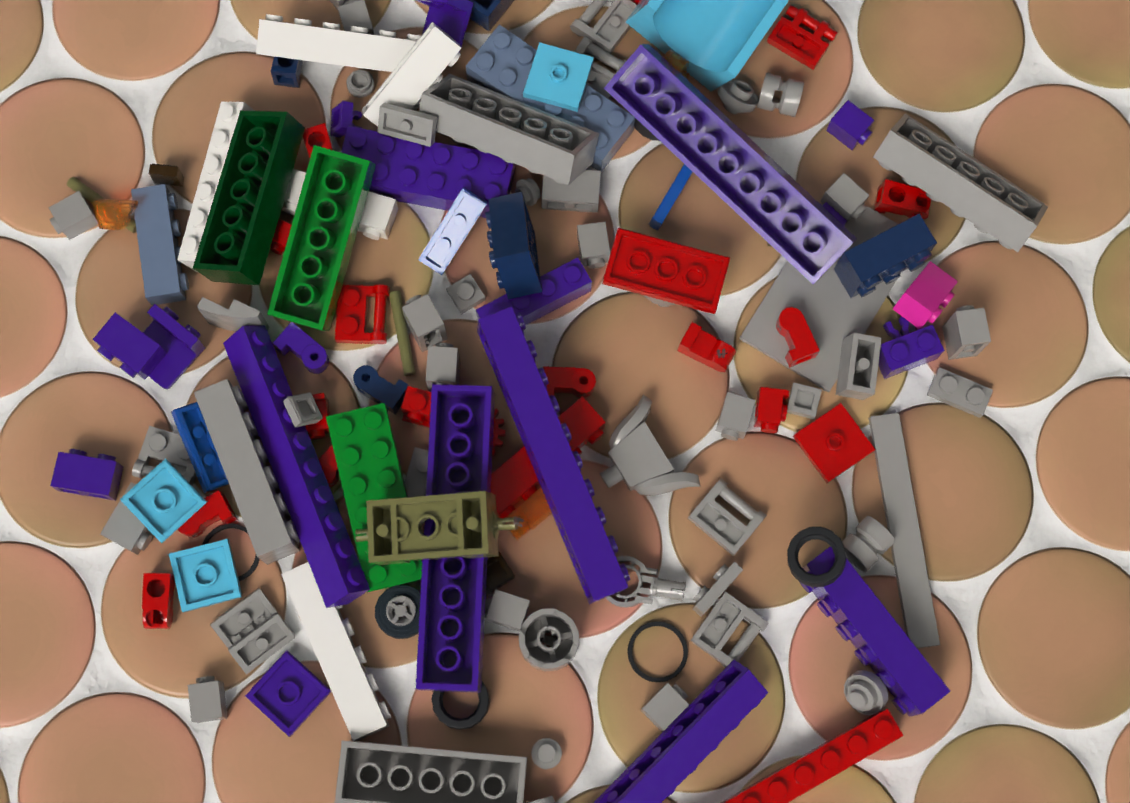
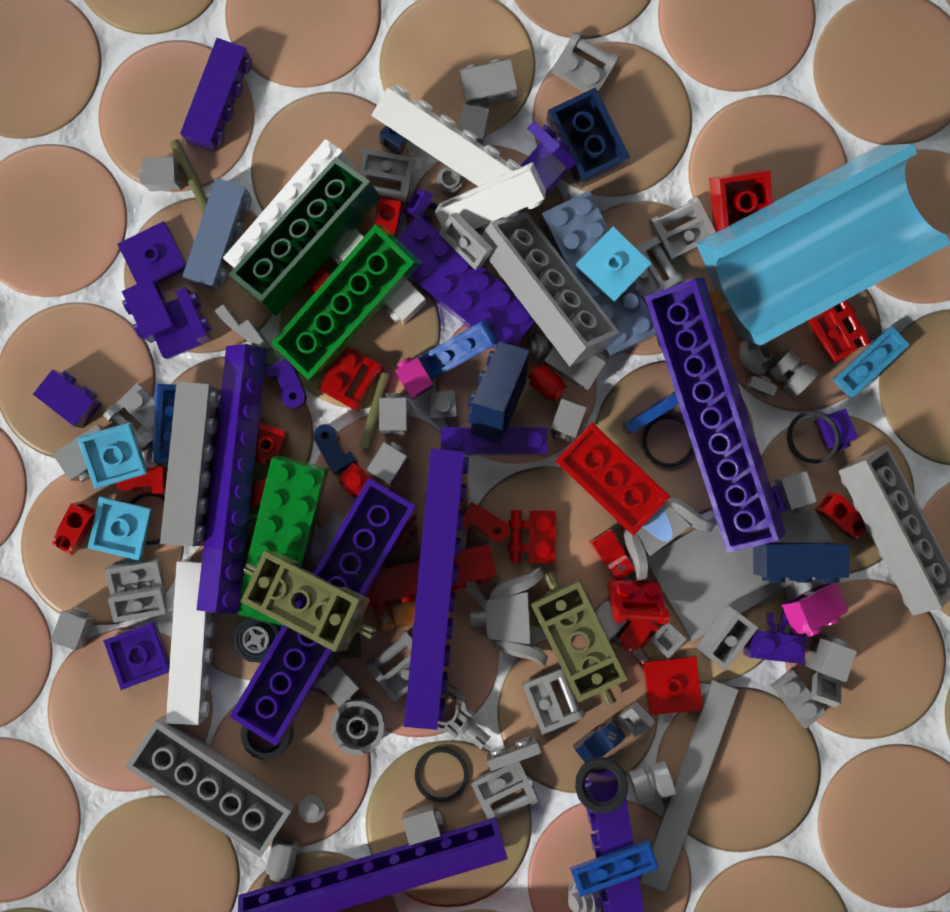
camera: 30 degrees right, 10 degrees up
clear orange tile [92,199,138,230] -> none
dark brown tile [148,163,184,187] -> none
light grey tile [283,392,323,427] -> none
red leg [776,307,820,368] -> none
none -> dark purple plate [117,221,186,284]
none -> dark purple brick [180,38,252,152]
none -> light grey plate [359,148,415,205]
none -> light grey plate [365,630,412,702]
none -> dark pink brick [395,357,434,400]
none -> red plate [508,510,556,563]
none -> red brick [528,365,567,402]
none -> olive brick [531,571,628,706]
none -> blue tile [570,839,659,897]
none -> dark blue leg [573,718,626,763]
none -> red plate [607,579,670,625]
none -> light grey plate [616,702,655,737]
none -> light grey torso [624,497,716,581]
none -> black piece [643,415,694,467]
none -> light grey plate [744,375,778,399]
none -> black piece [787,411,840,464]
none -> light grey plate [811,672,842,707]
none -> dark azure plate [832,326,910,399]

